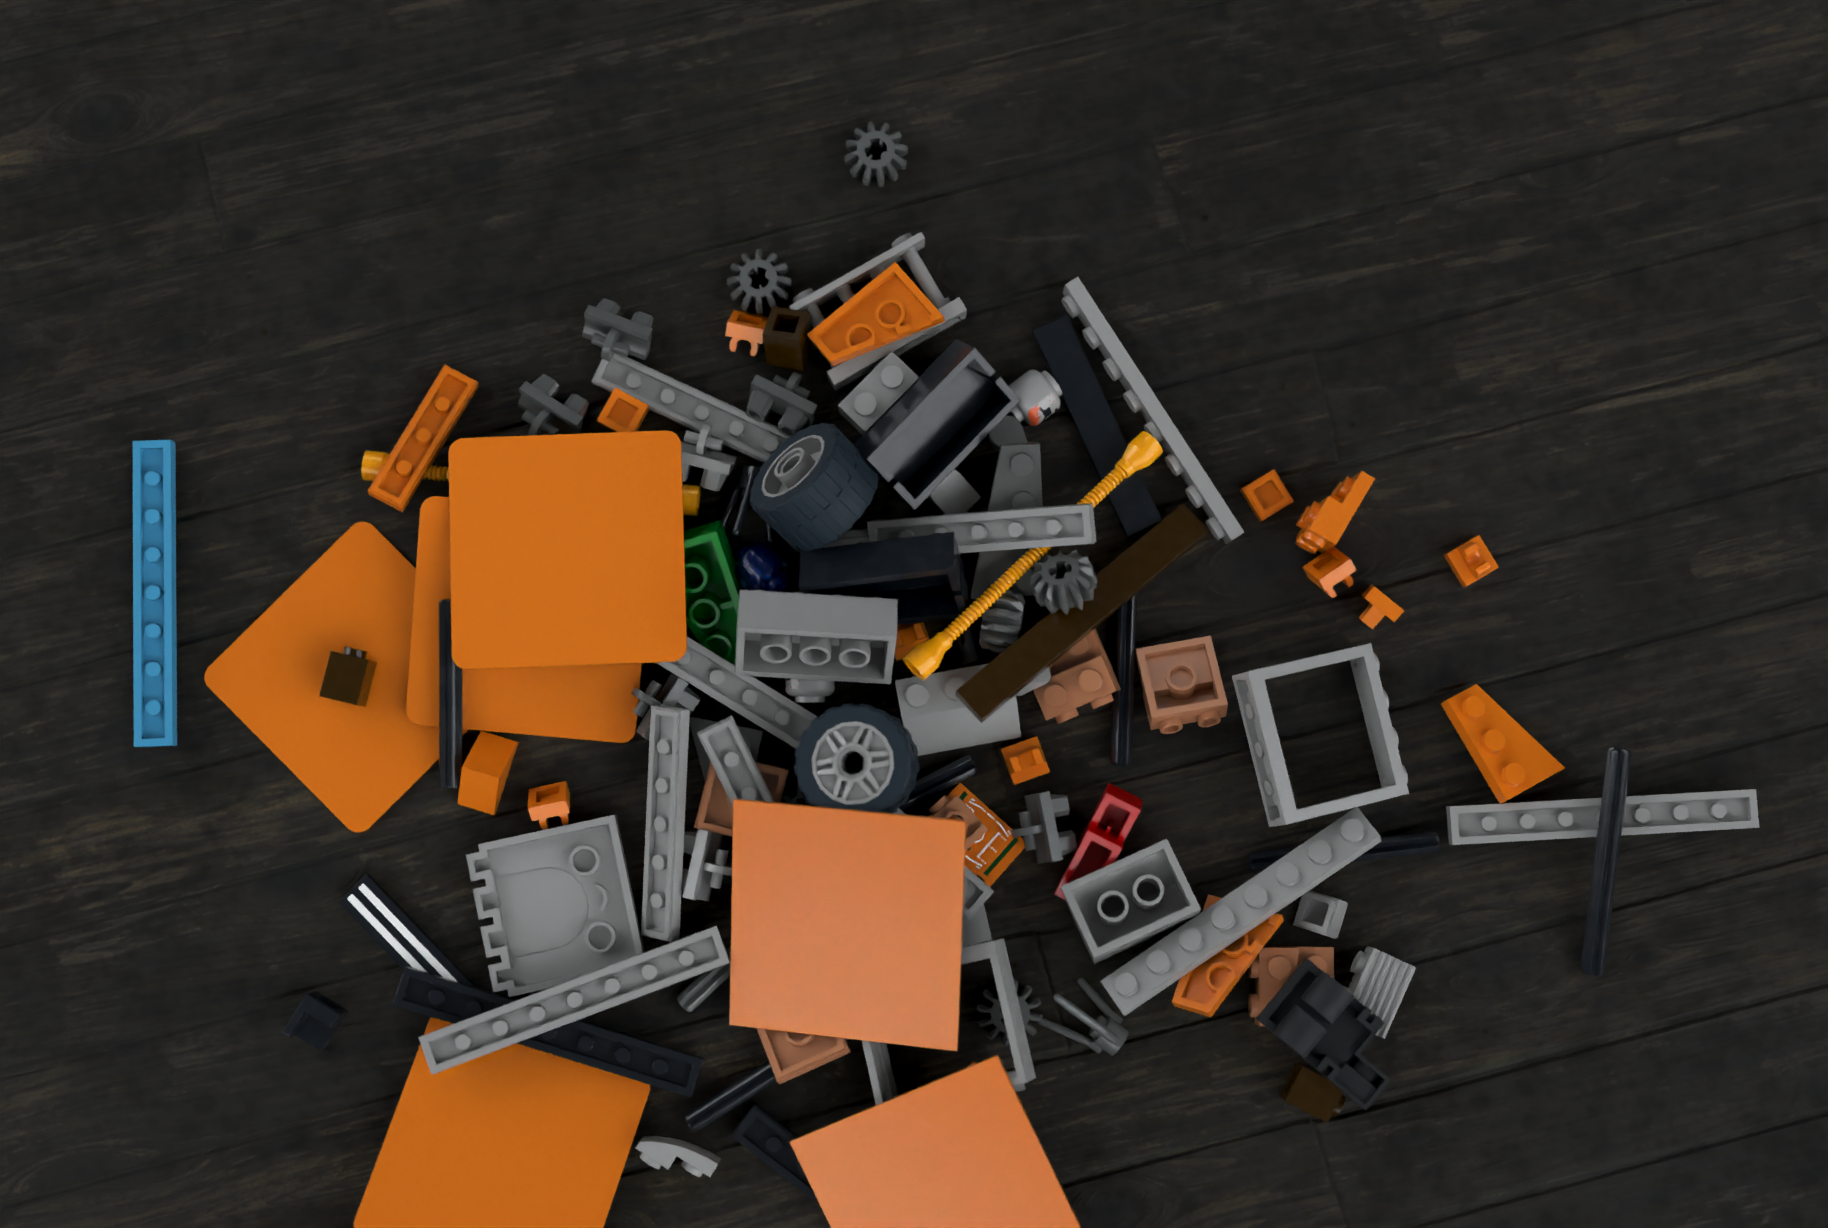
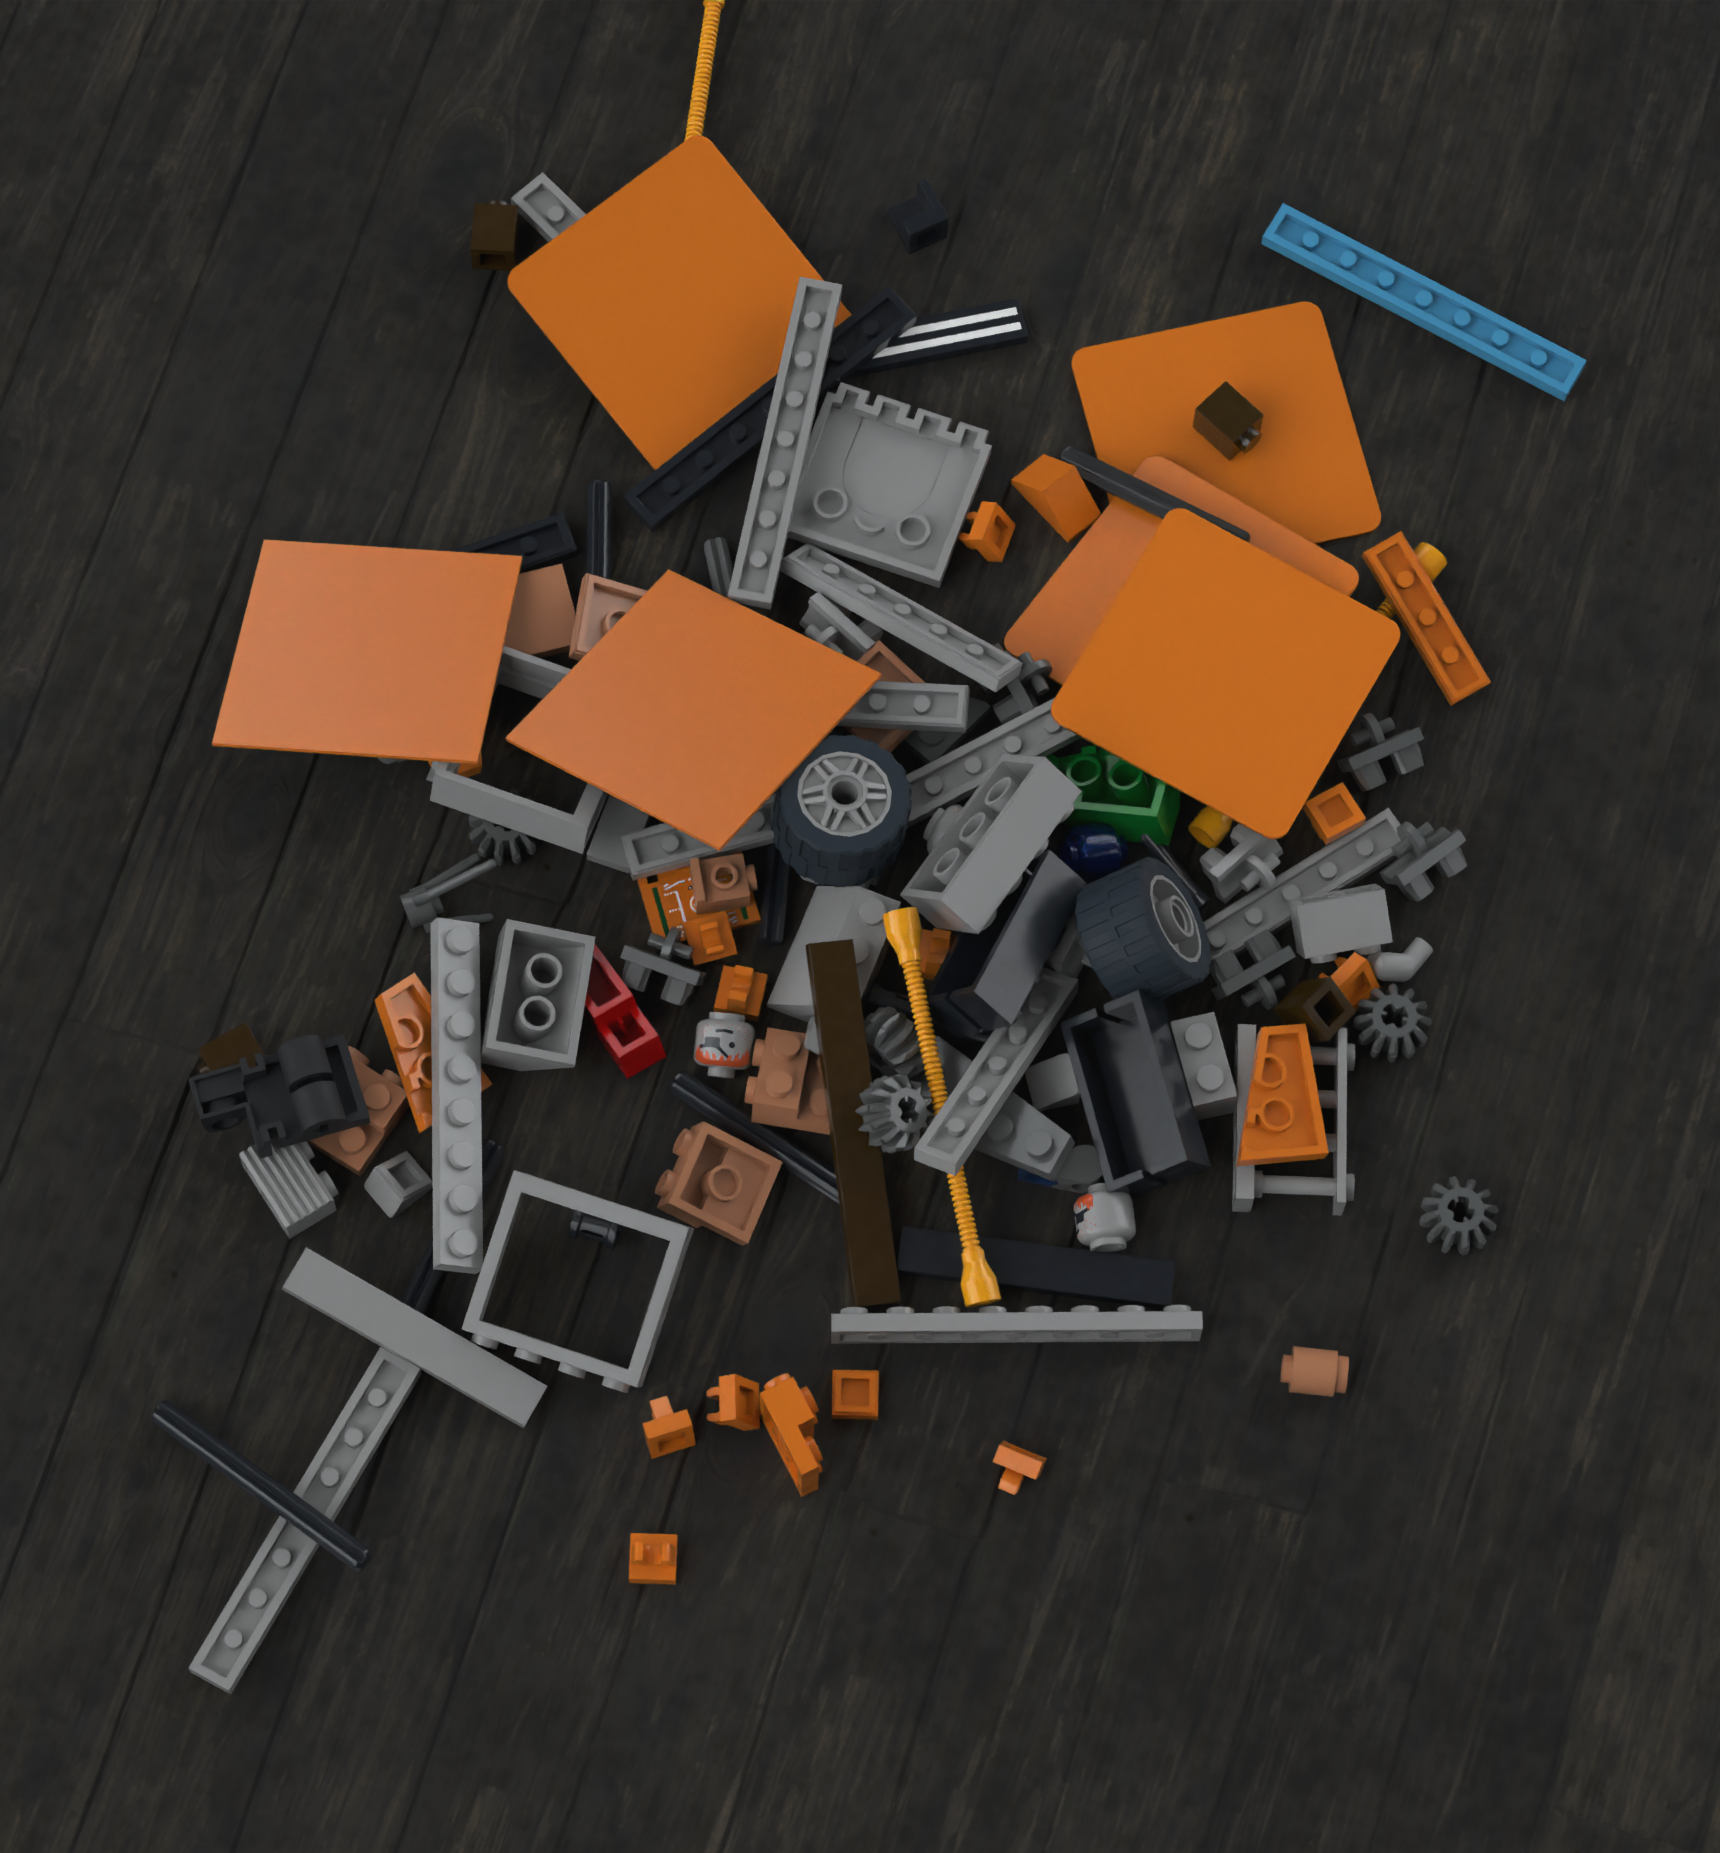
camera: 125 degrees right, 15 degrees down
light grey slope [636,1136,721,1177] -> none
orange wing [1441,684,1565,804] -> none
none -> light grey tile [282,1247,547,1428]
none -> nougat tile [504,564,576,659]
none -> orange tile [681,910,738,966]
none -> light grey head [694,1012,755,1079]
none -> orange tile [993,1441,1047,1495]
none -> nougat brick [1280,1346,1349,1397]
none -> light grey brick [1288,883,1393,963]
none -> light grey arm [1367,937,1433,982]

